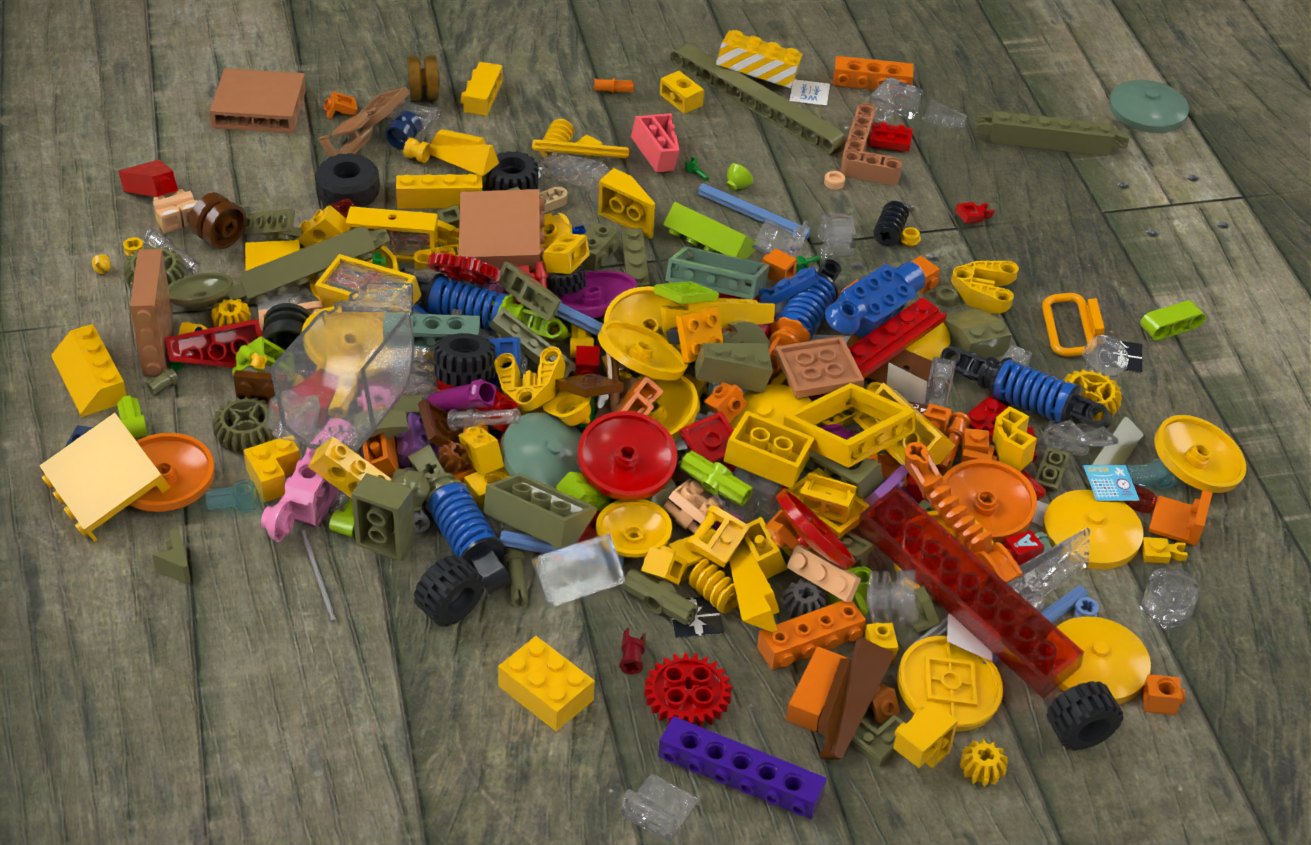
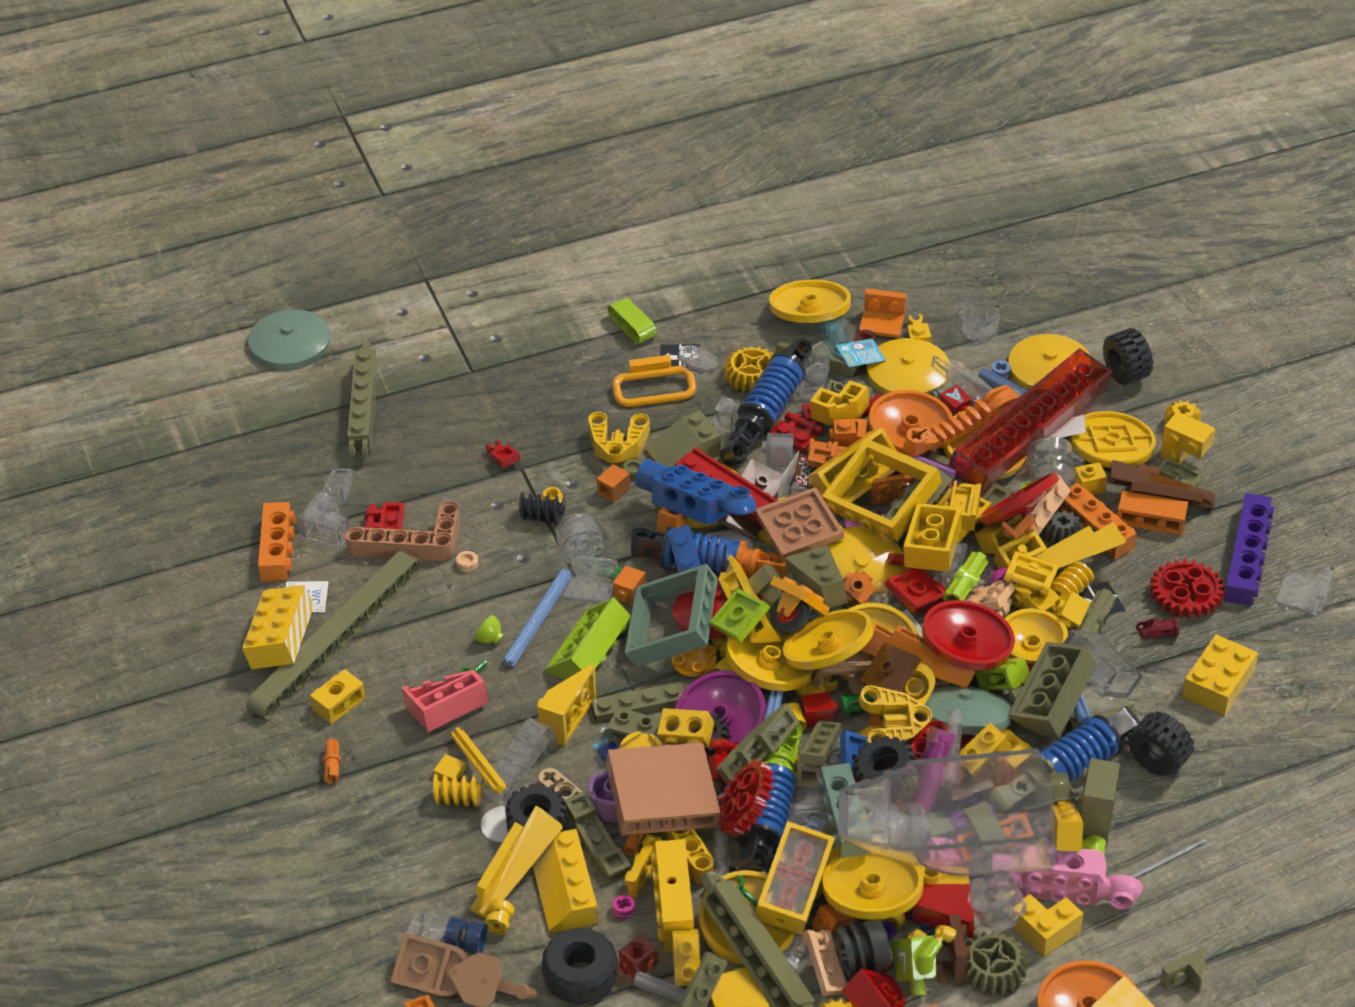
camera: 95 degrees left, 0 degrees up
clear light blue piece [206,479,259,513] -> none
pearl gold wheel [408,55,440,101] -> none
yellow brick [461,62,503,116] -> none
orange brick [1142,674,1185,715] -> none

